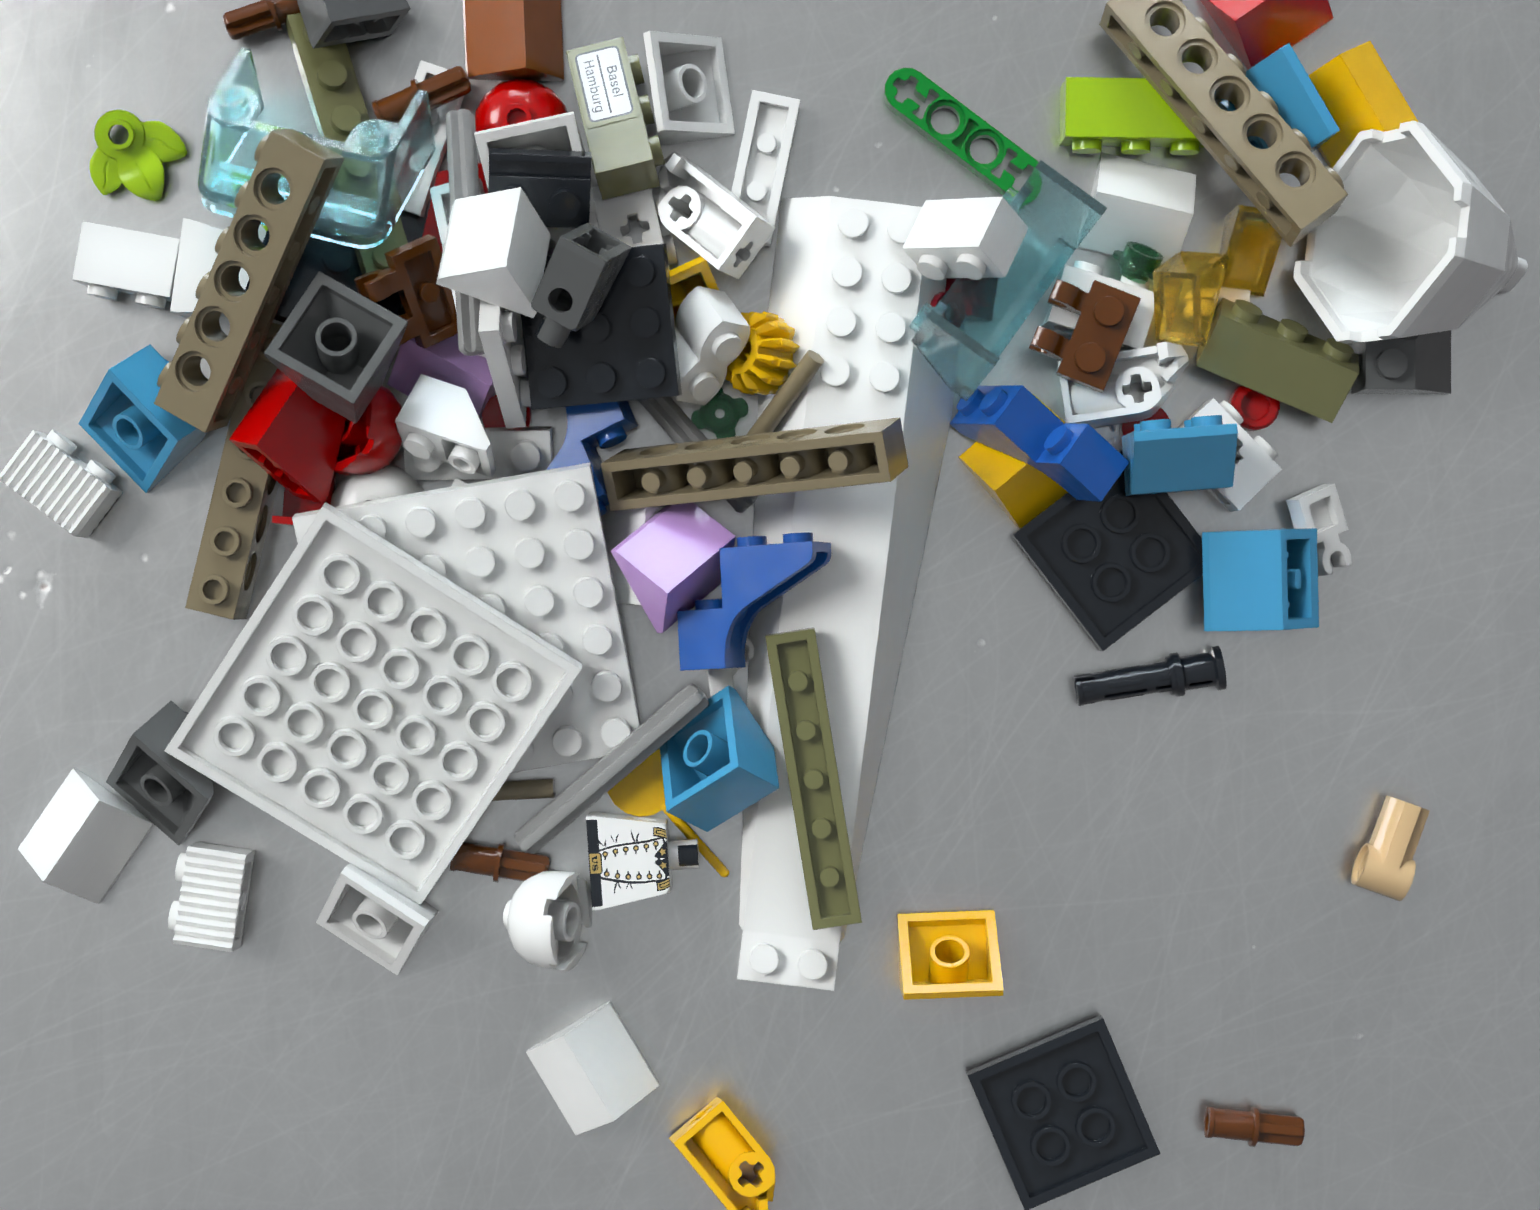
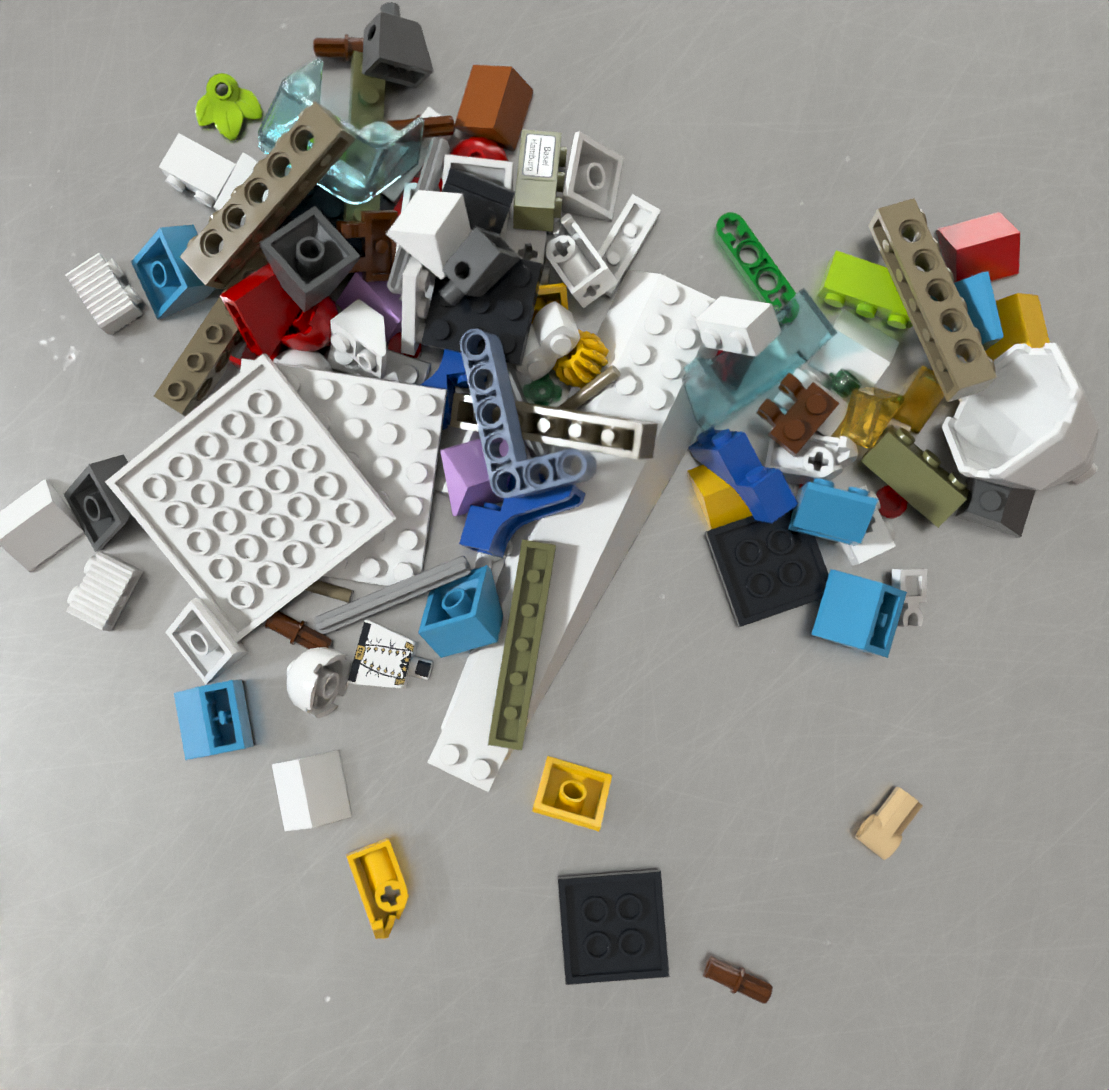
camera: 15 degrees right, 5 degrees down
yellow piece [607,749,729,878] -> none
black pin [1073,646,1227,706] -> none
none -> dark azure slope [174,680,254,760]
none -> sand blue beam [460,329,597,498]

